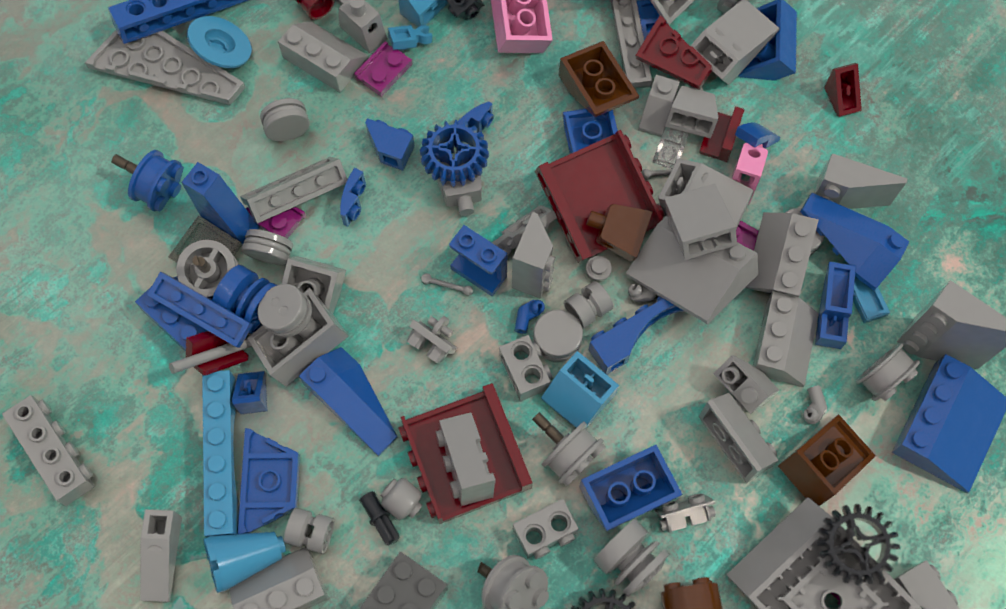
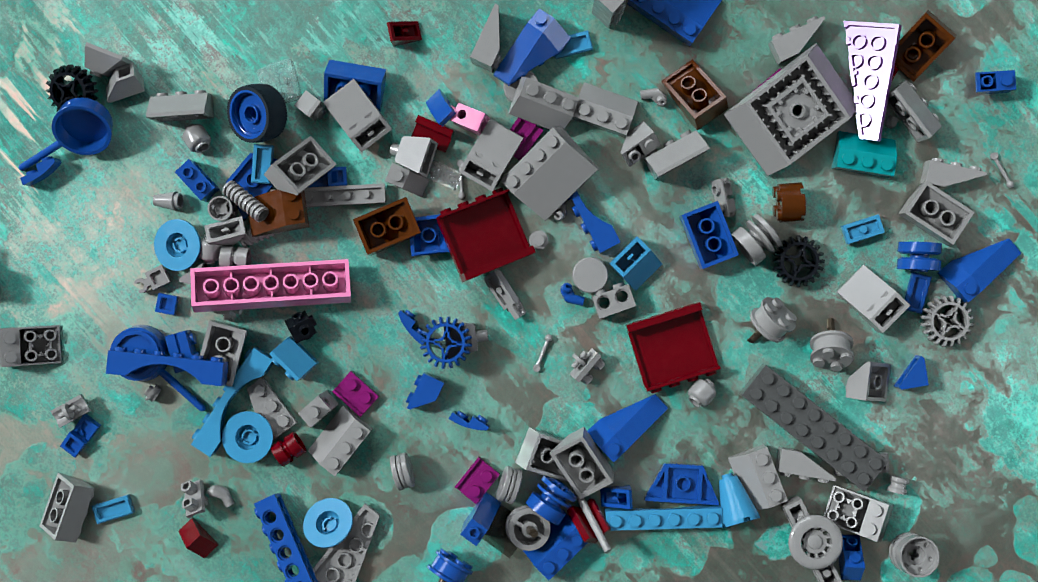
camera: 90 degrees left, 20 degrees up
light grey slope [140,509,182,602] -> none
blue plate [147,272,253,348] -> none
light grey fence [240,157,348,223] -> none
light grey head [258,284,312,338] -> none
light grey wheel [284,508,334,554] -> none
black axle [359,491,400,546] -> none
dark azure plate [388,25,432,50] -> none
light grey wedge [435,412,495,506] -> none
blue panel [449,225,508,296] -> none
light grey slope [512,212,556,299] -> none
light grey brick [512,499,579,560] -> none
light grey wheel [532,412,606,486] -> none
light grey wheel [564,281,613,329] -> none
reddish brown torso [586,204,652,262] -> none
dark red wing [636,15,712,90] -> none
light grey brick [664,184,737,260] -> none
blue slope [815,262,856,349] -> none
black gear [816,504,900,586] -> none
light grey wheel [856,342,920,401] -> none

